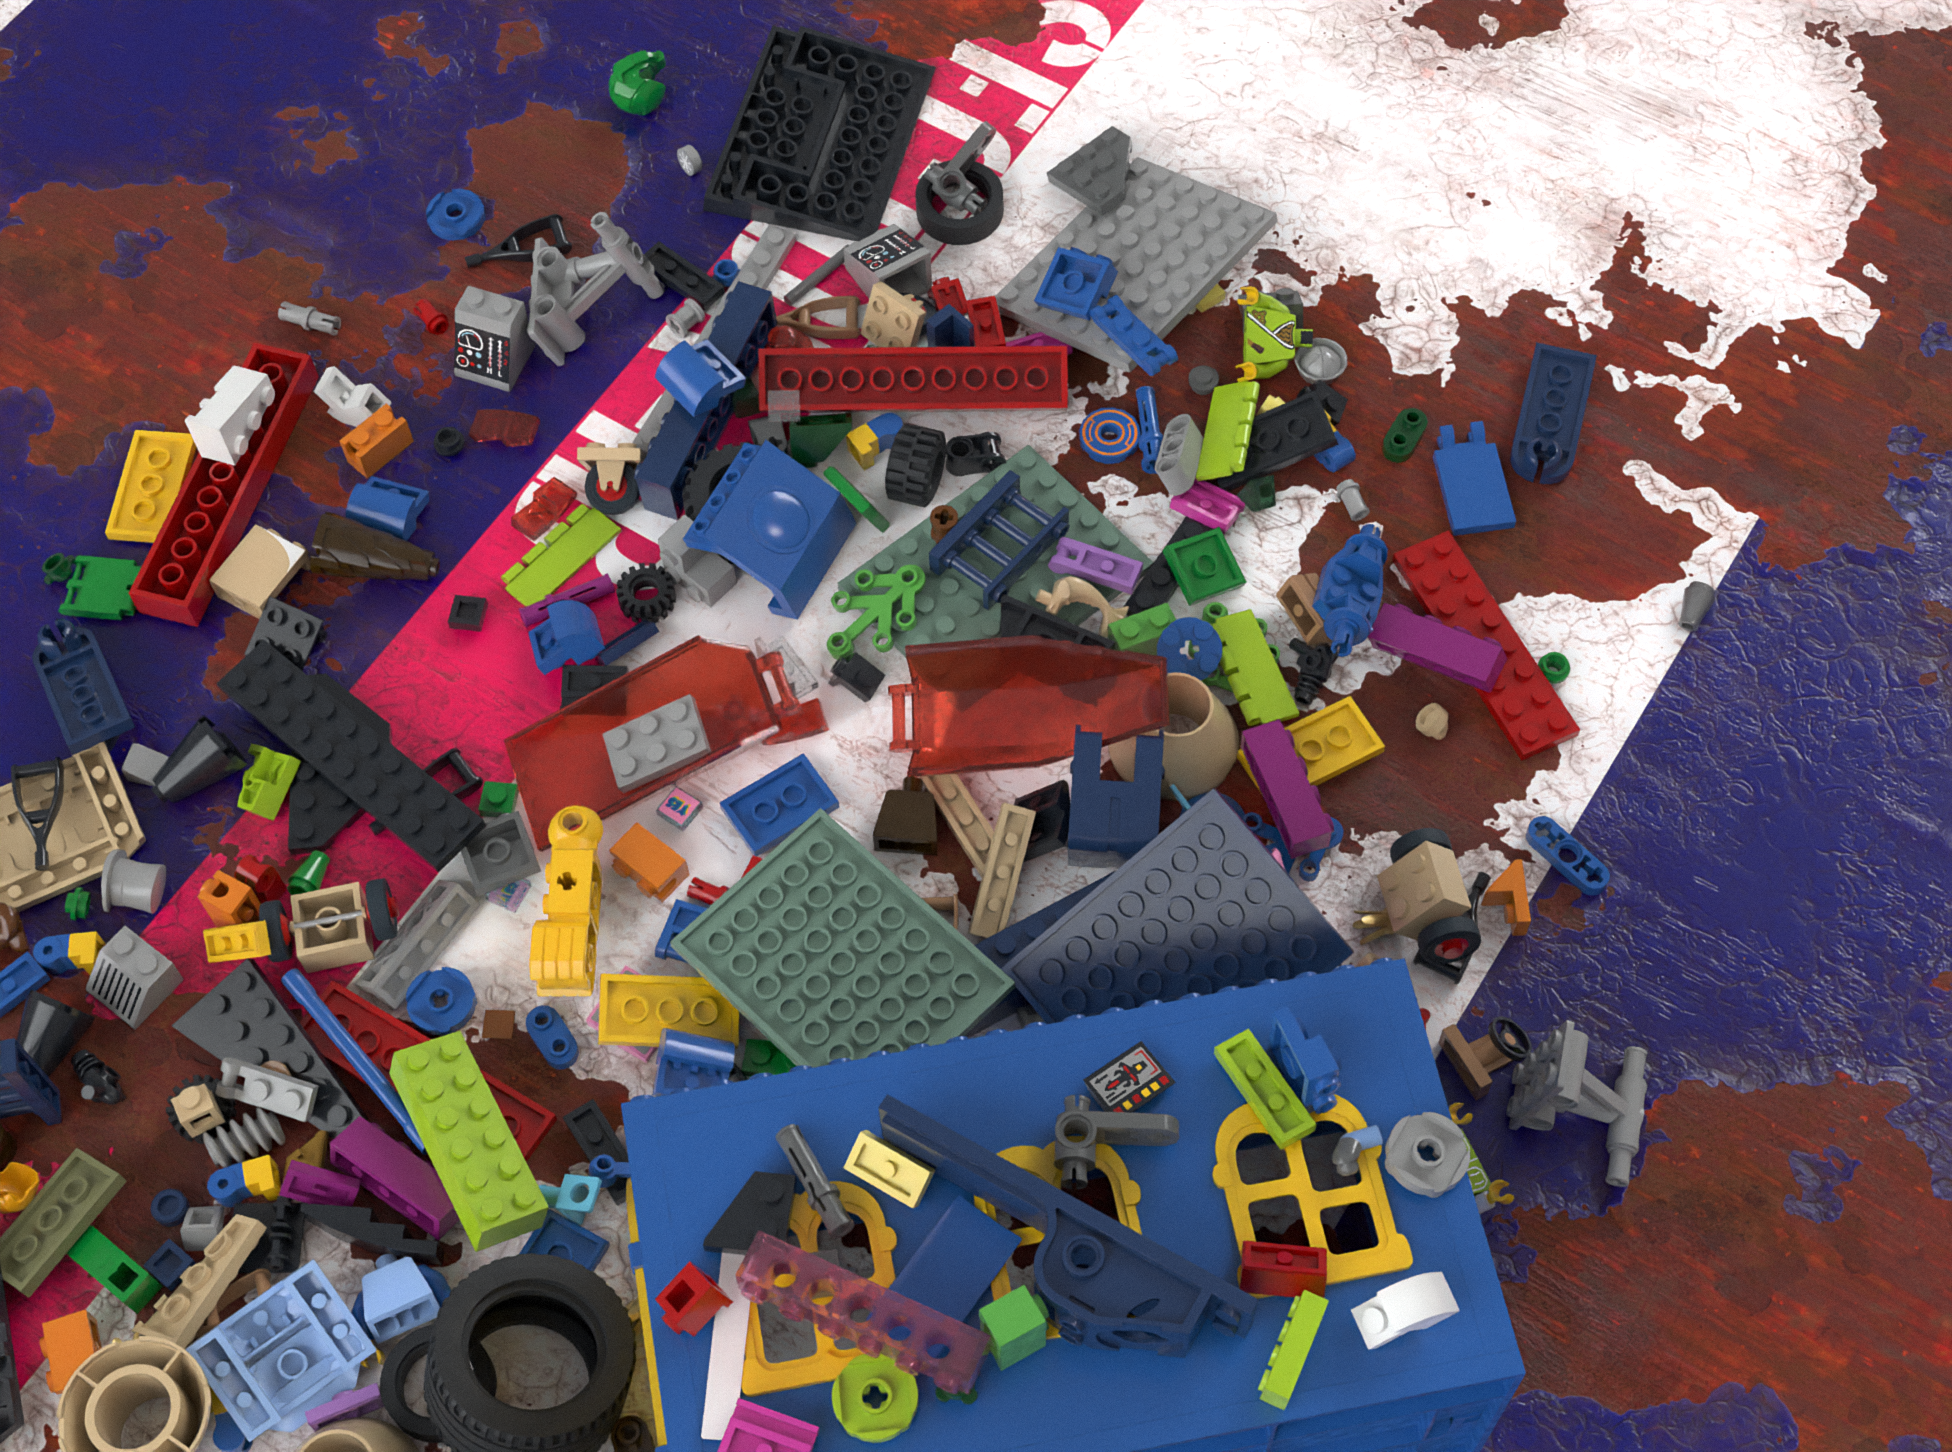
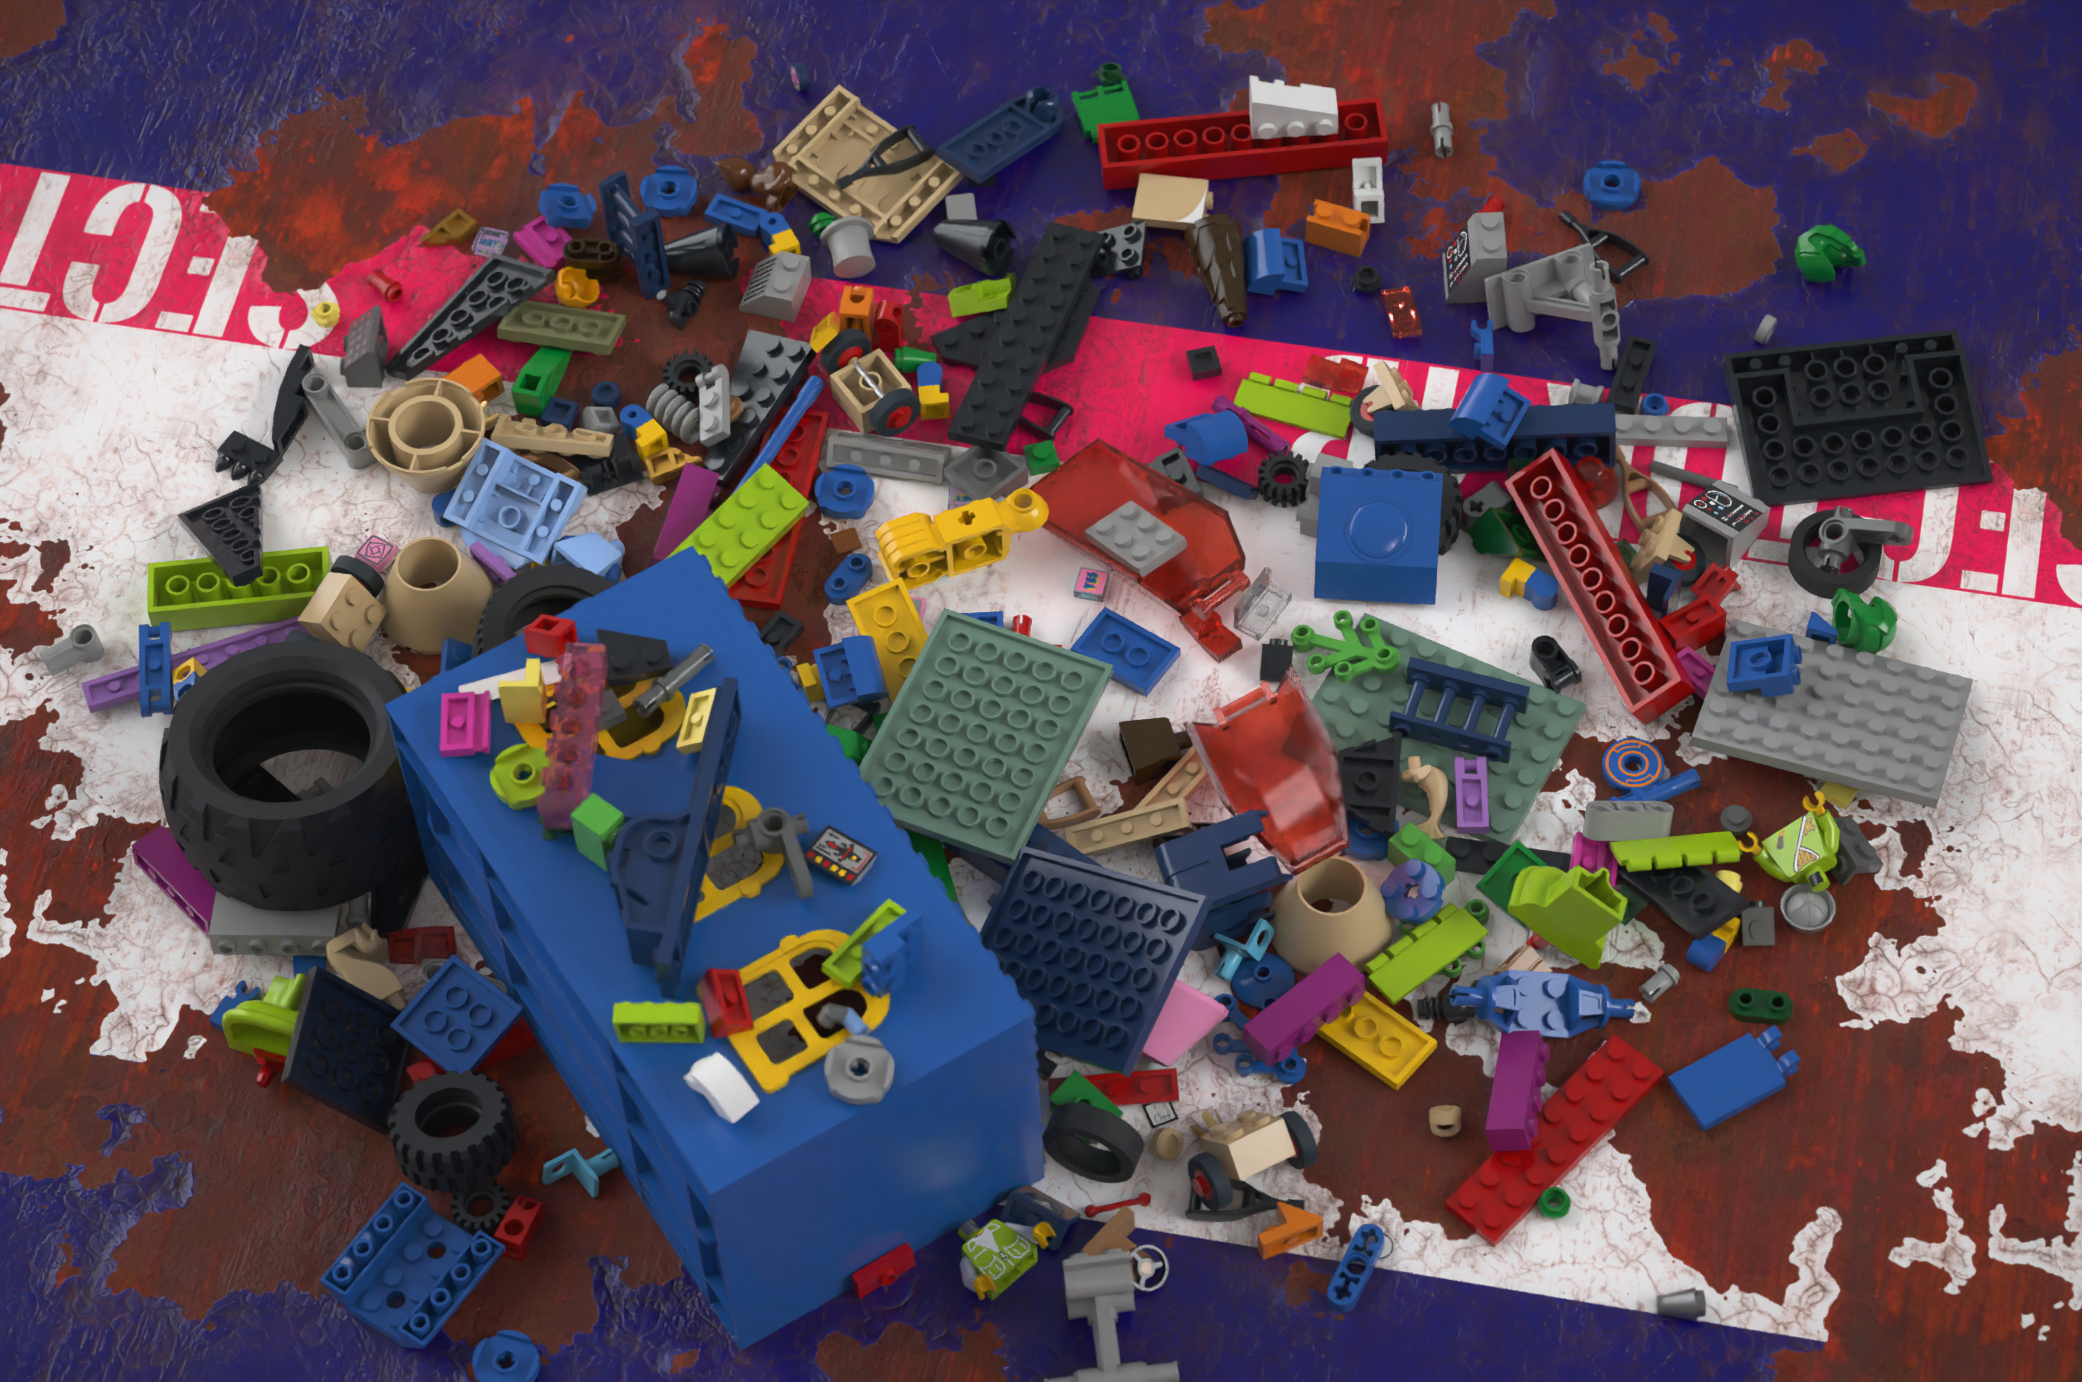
camera: 70 degrees right, 5 degrees down
yellow plate [105,430,197,543] -> none
tan brick [171,1084,225,1138] -> none
magenta plate [279,1160,361,1207] -> none
black slope [300,1203,445,1266] -> none
orange brick [609,822,690,903] -> none
clear tile [768,390,800,423] -> none
green tile [823,466,890,533] -> none
black tyre [885,423,946,508] -> none
reddish brown bush [930,505,958,544] -> none
dark grey plate [1047,126,1133,215] -> none
blue plate [1090,295,1178,376] -> none
dark blue plate [1510,342,1597,484] -> none
none -> light yellow panel [498,659,548,723]
none -> yellow leg [917,362,950,420]
none -> blue plate [1471,320,1494,372]
none -> lime piece [1507,864,1628,970]
none -> blue slope [1805,611,1838,645]
none -> green helmet [1831,588,1898,655]

